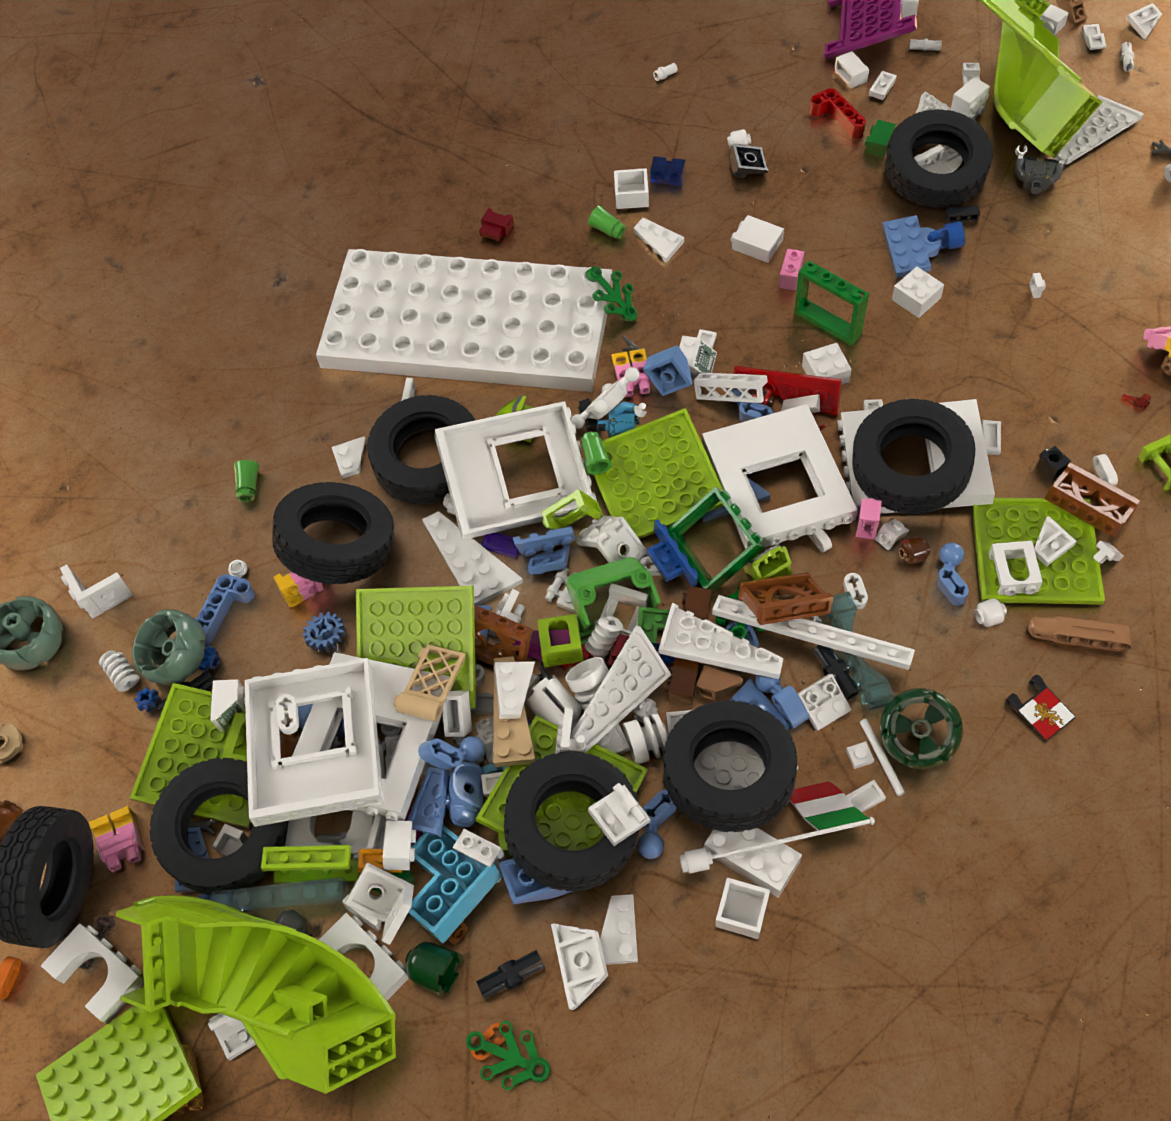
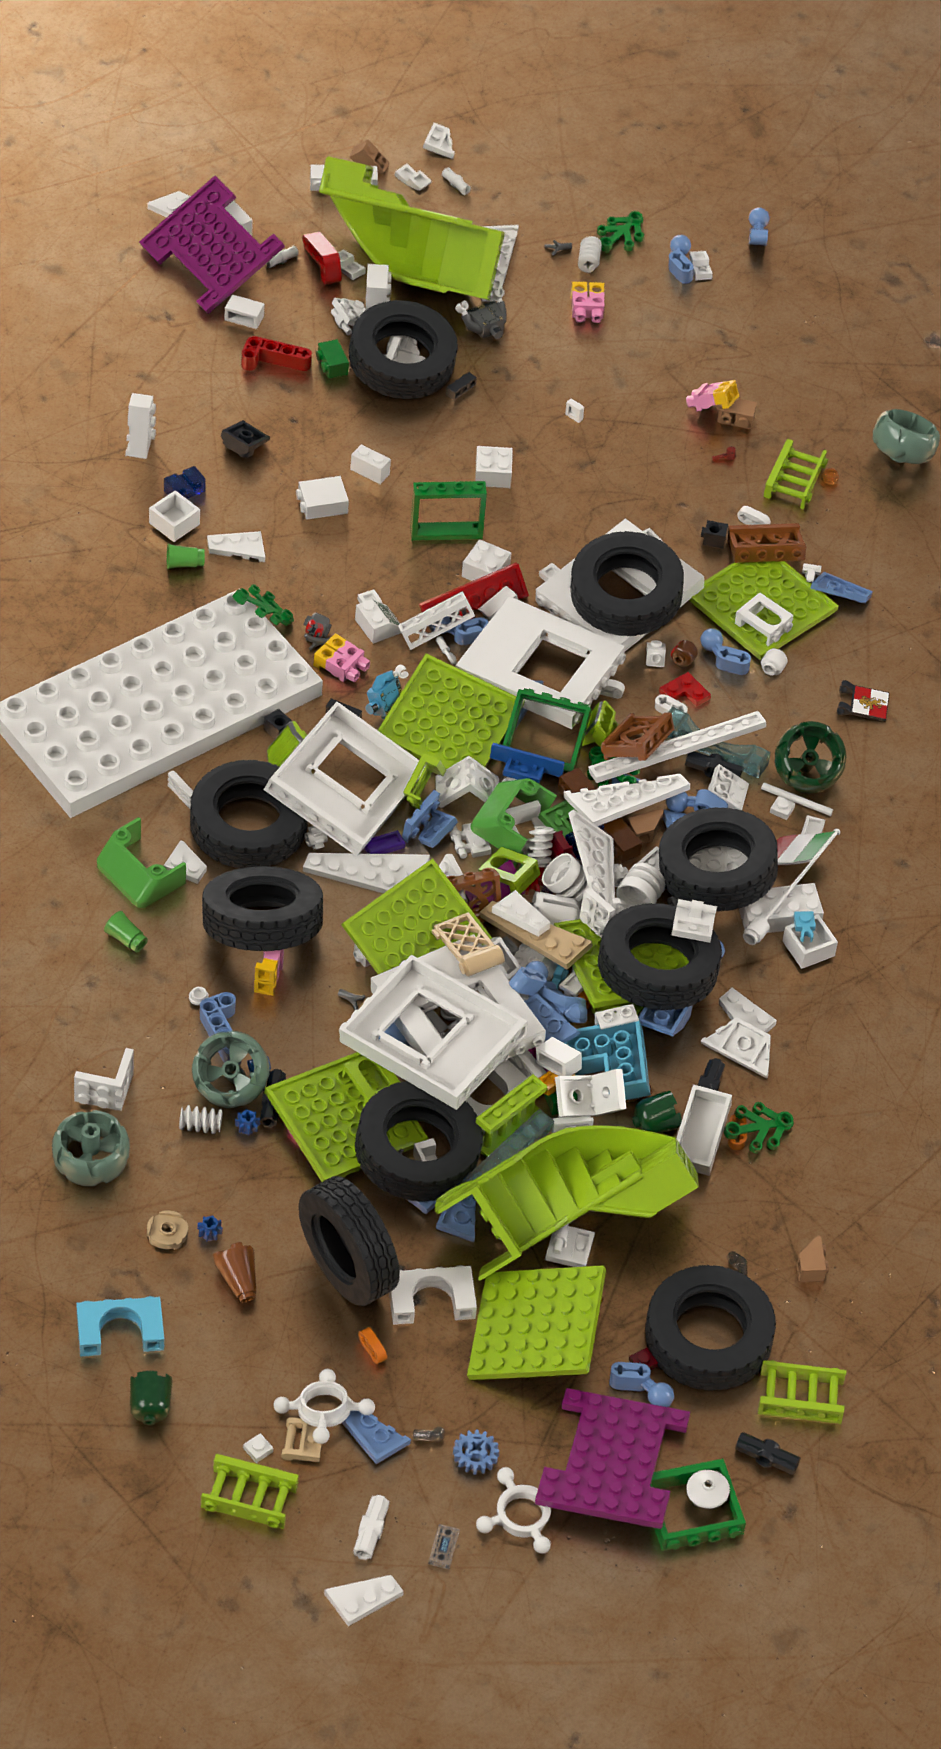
camera: 55 degrees left, 10 degrees down
white slope [210,680,246,732] -> none
white beam [276,694,299,734] -> none
medium blue gear [302,612,346,652] -> none
dark grey bar [317,831,346,845] -> none
dark red piece [479,208,514,242] -> none
white piece [571,367,639,429] -> none
bright green plant [581,432,612,475] -> none
medium blue slope [643,345,692,396] -> none
white pin [653,63,678,81] -> none
white head [727,129,752,150] -> none
bright pink brick [779,249,804,291] -> none
bright pink brick [855,498,882,540] -> none
white plate [869,71,897,100] -> none
medium blue plate [883,215,966,277] -> none
medium nougat piece [1028,616,1132,651] -> none
white wing [1034,516,1077,567] -> none
none -> bright green windscreen [97,817,186,908]
none -> white wedge [125,393,156,459]
none -> blue gear [197,1215,223,1242]
none -> black brick [264,708,292,739]
none -> red beam [302,231,342,285]
none -> dark grey head [303,612,332,638]
none -> white brick [351,445,391,484]
none -> white piece [436,636,457,665]
none -> bright pink hips [570,282,604,323]
none -> red plate [659,672,711,707]
none -> white piece [677,1084,732,1176]
none -> medium azure plate [793,911,816,942]
none -> medium blue wing [810,572,873,603]

